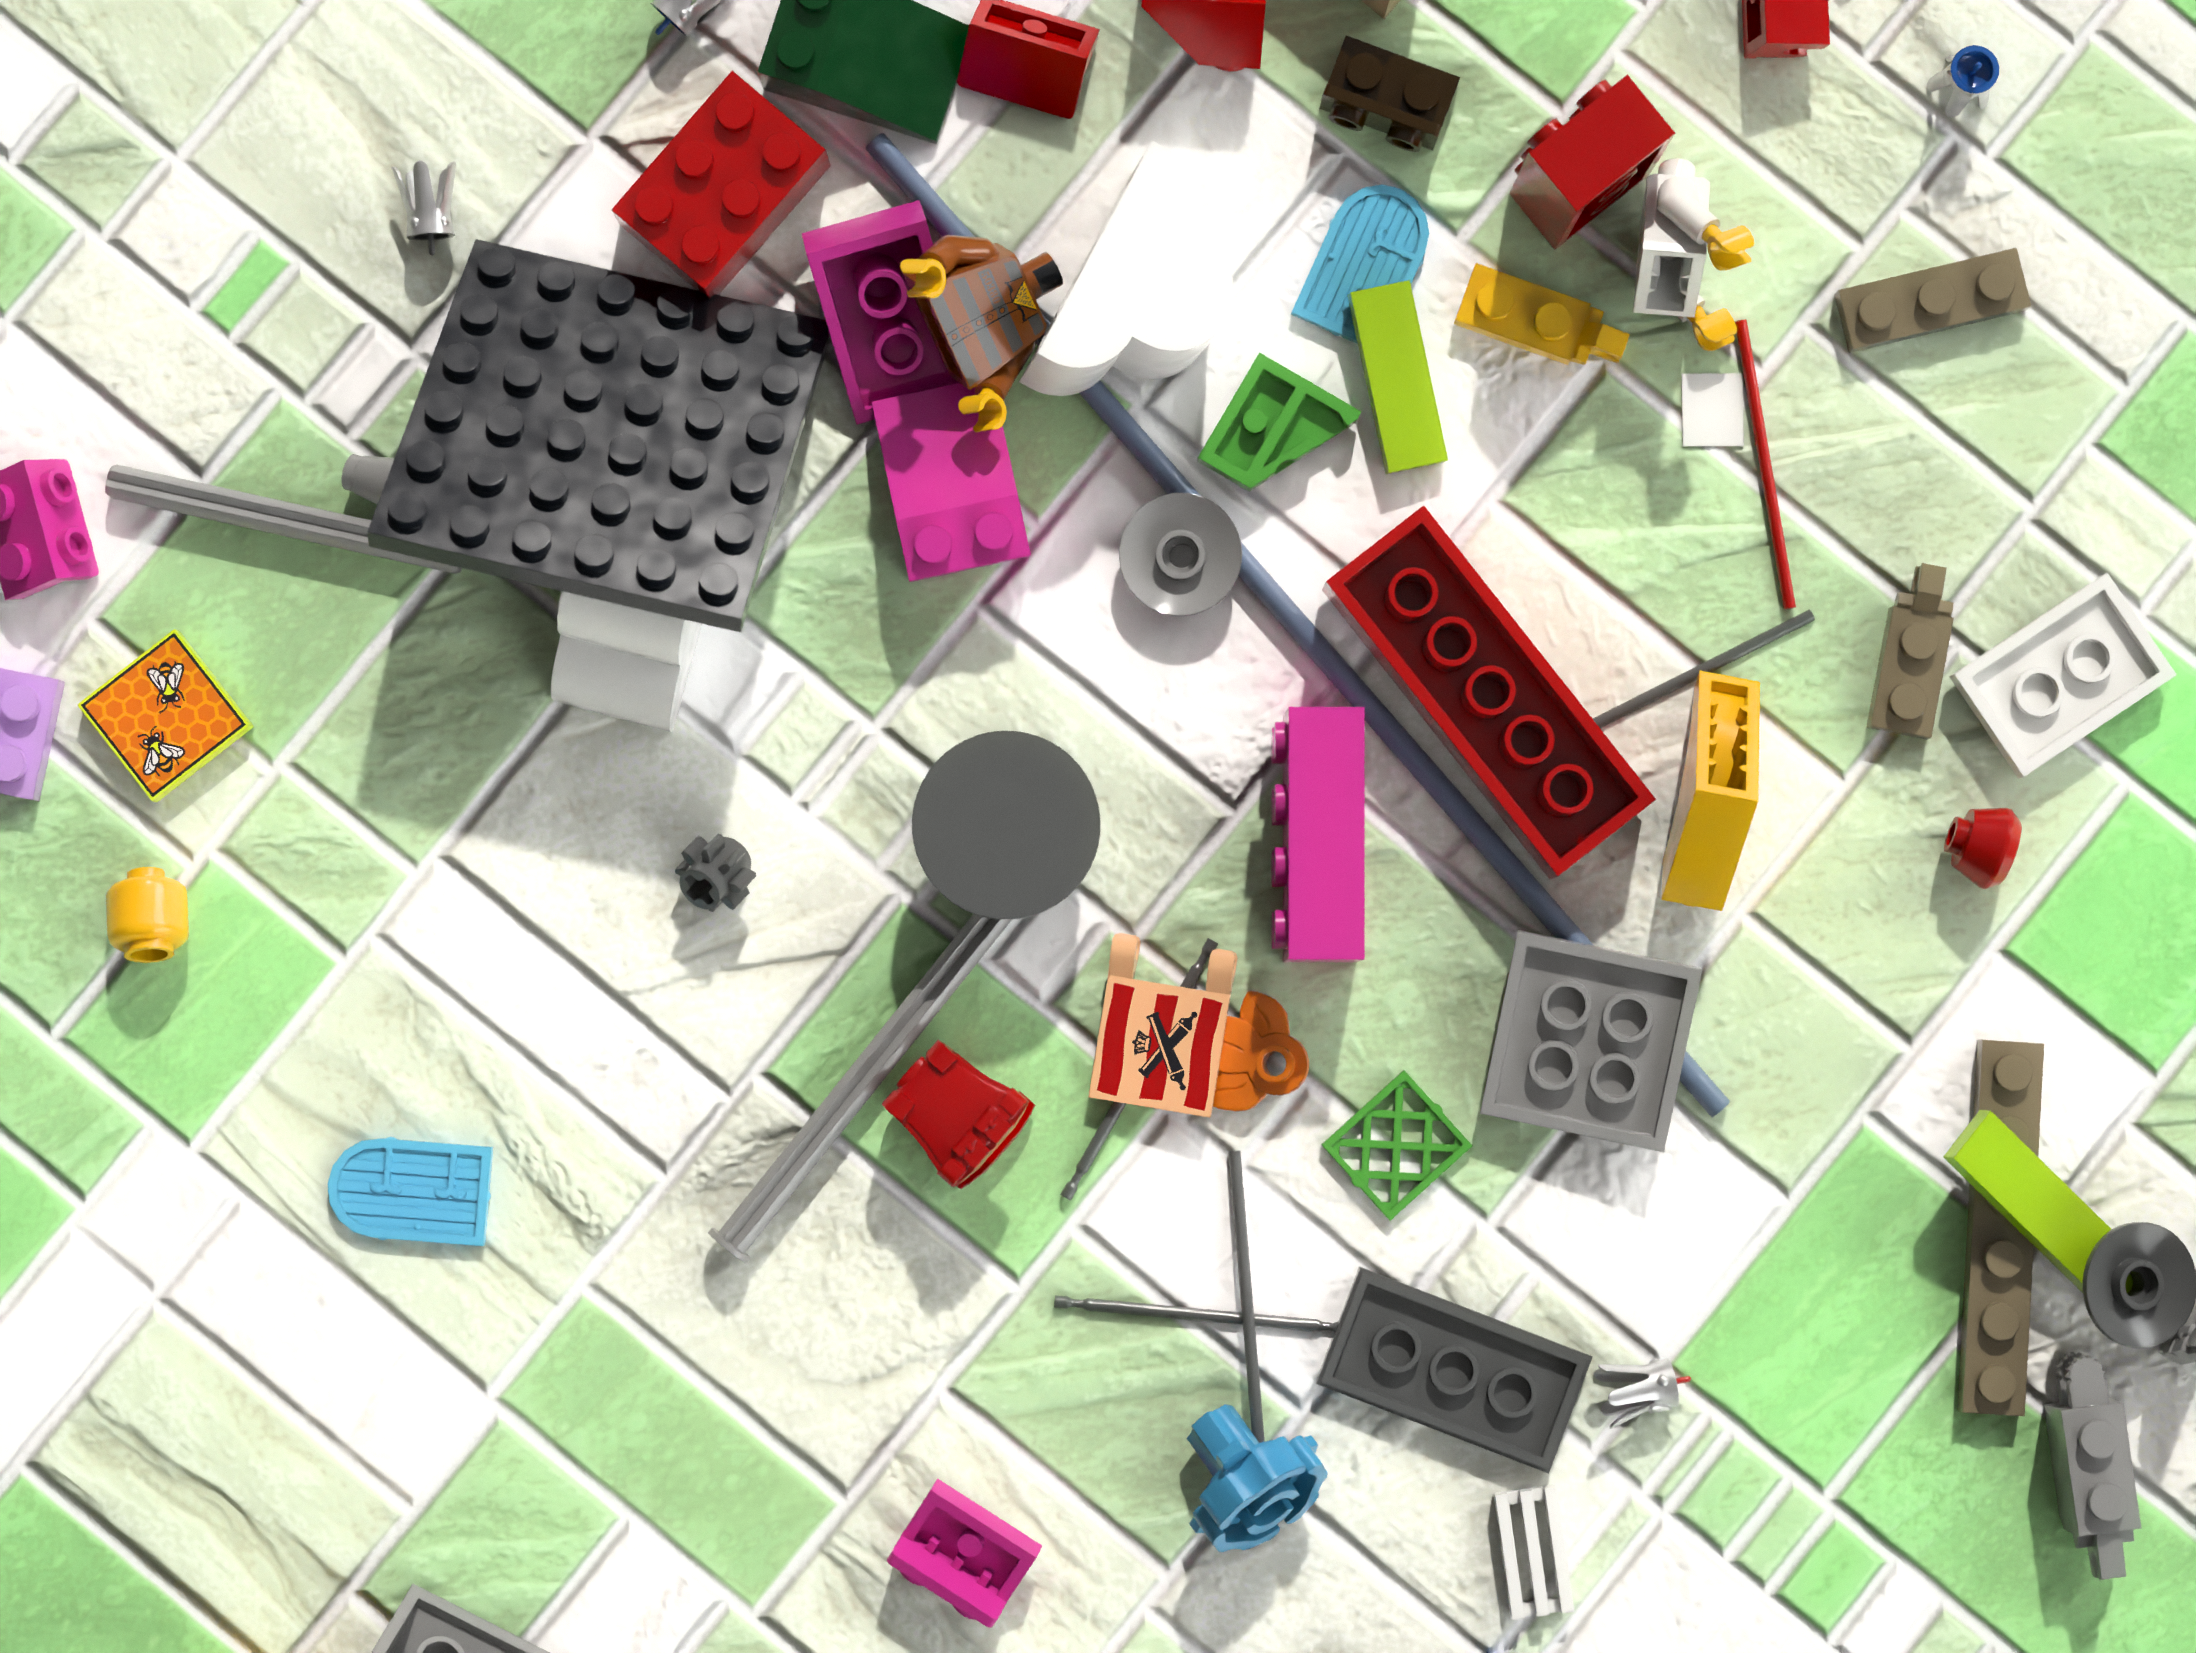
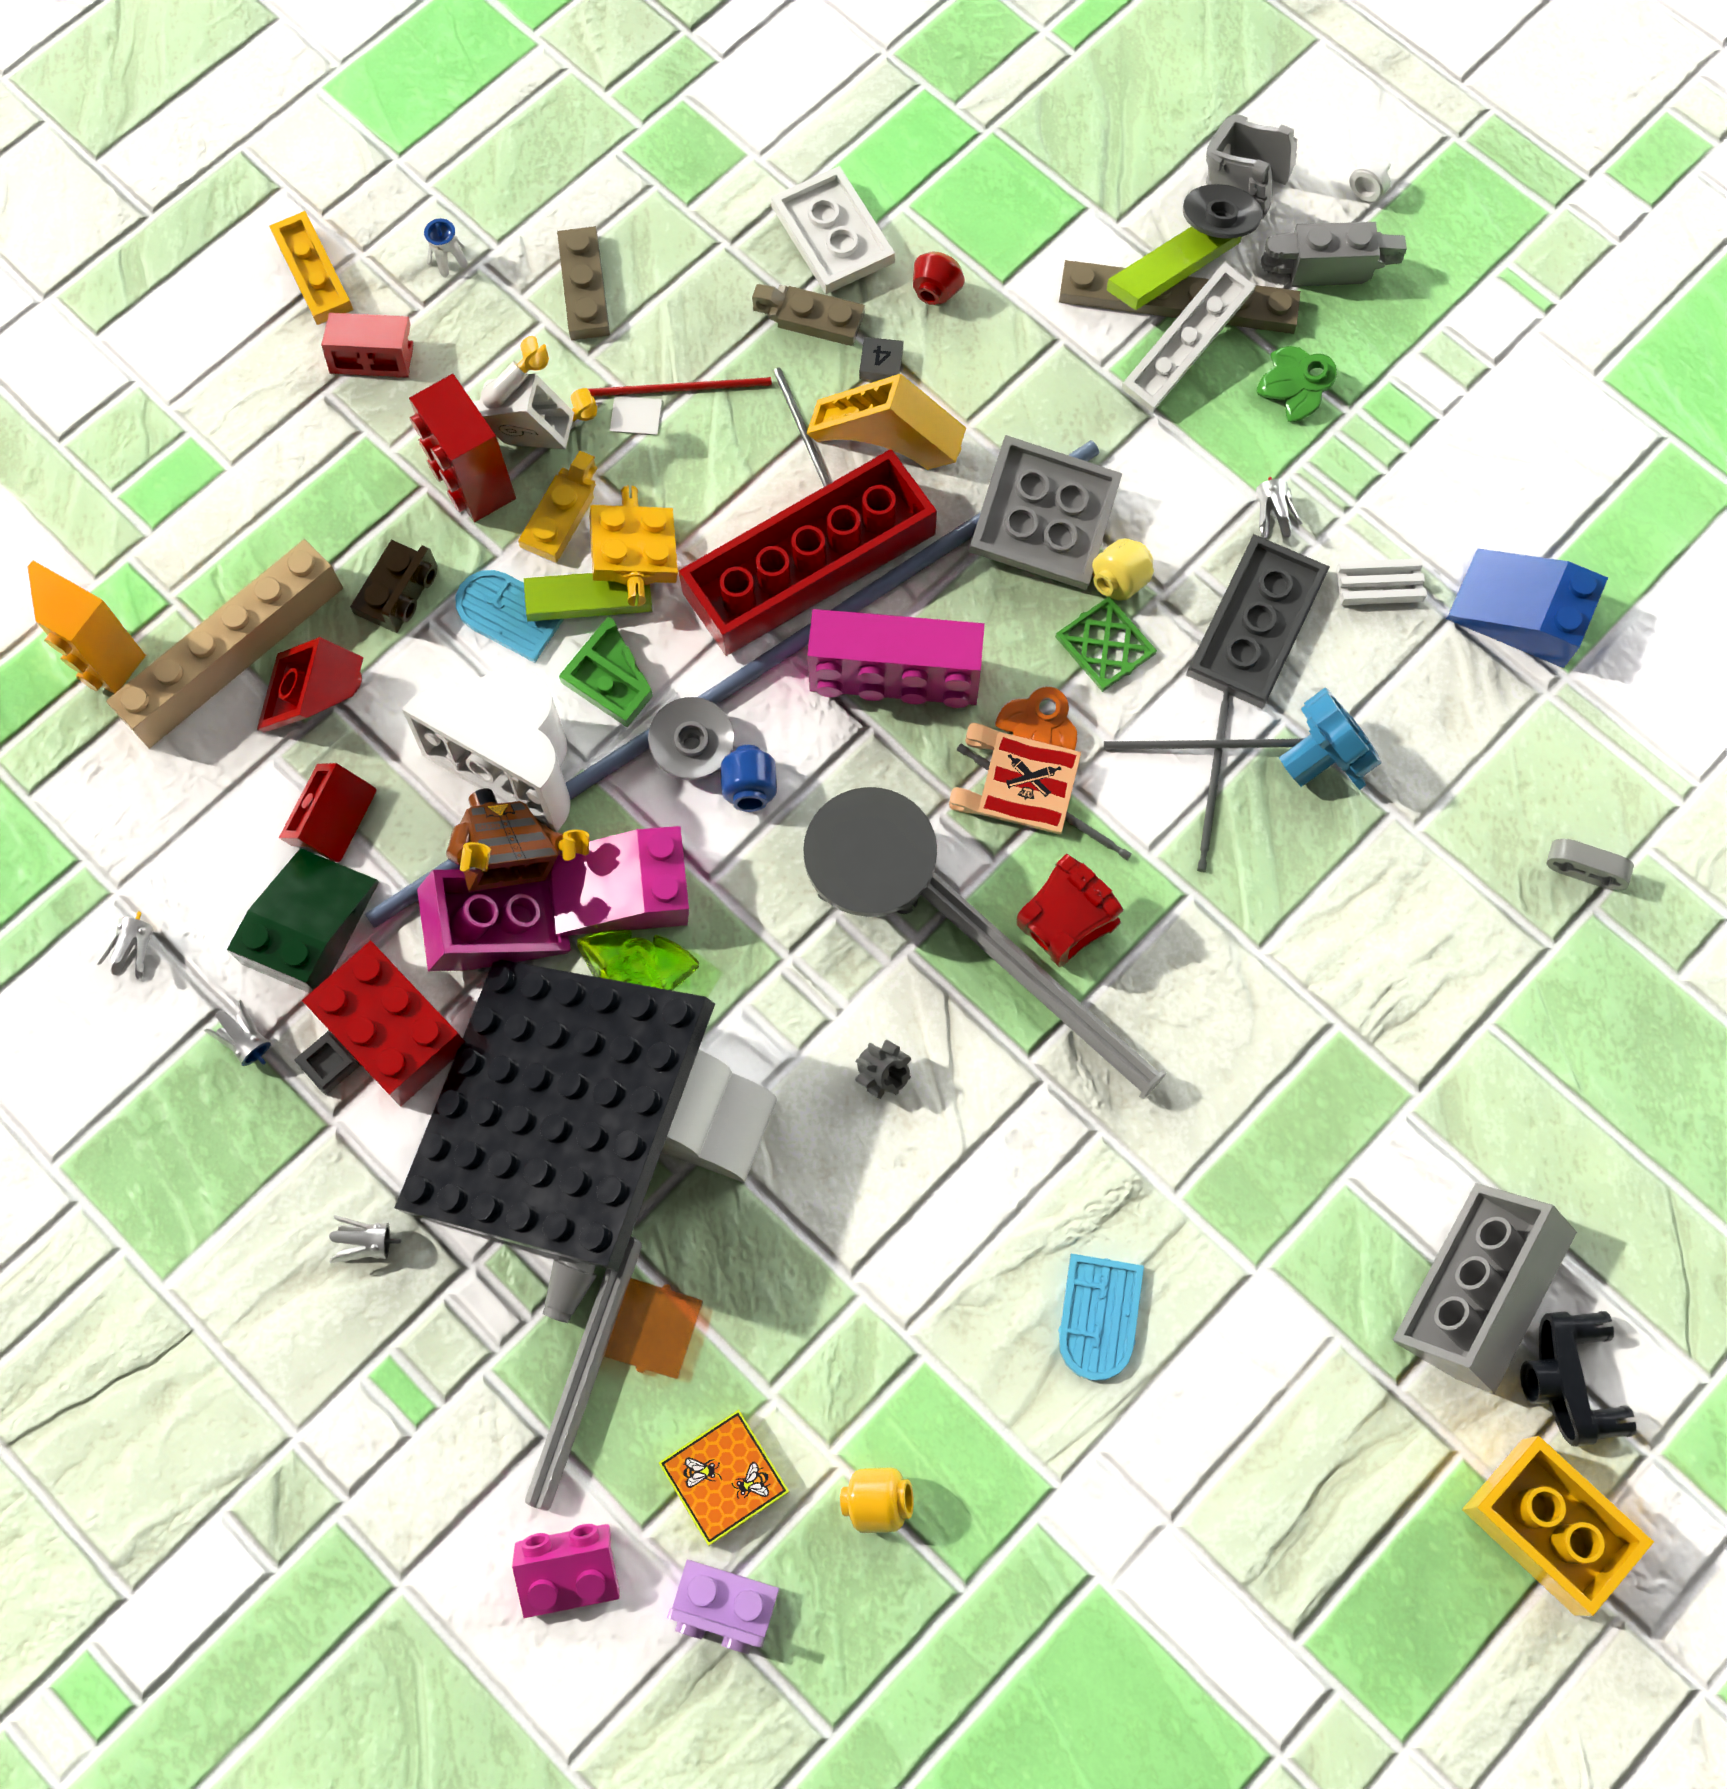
camera: 85 degrees left, 15 degrees down
dark pink bracket [887,1478,1042,1628] -> none
none -> dark grey tile [294,1031,360,1095]
none -> clear neon green brick [577,930,699,990]
none -> yellow plate [589,485,678,607]
none -> clear orange piece [604,1278,703,1380]
none -> blue head [721,745,777,812]
none -> dark grey tile [859,337,904,381]
none -> light yellow head [1092,538,1154,601]
none -> white plate [1121,261,1256,413]
none -> bright green plate [1257,346,1337,422]

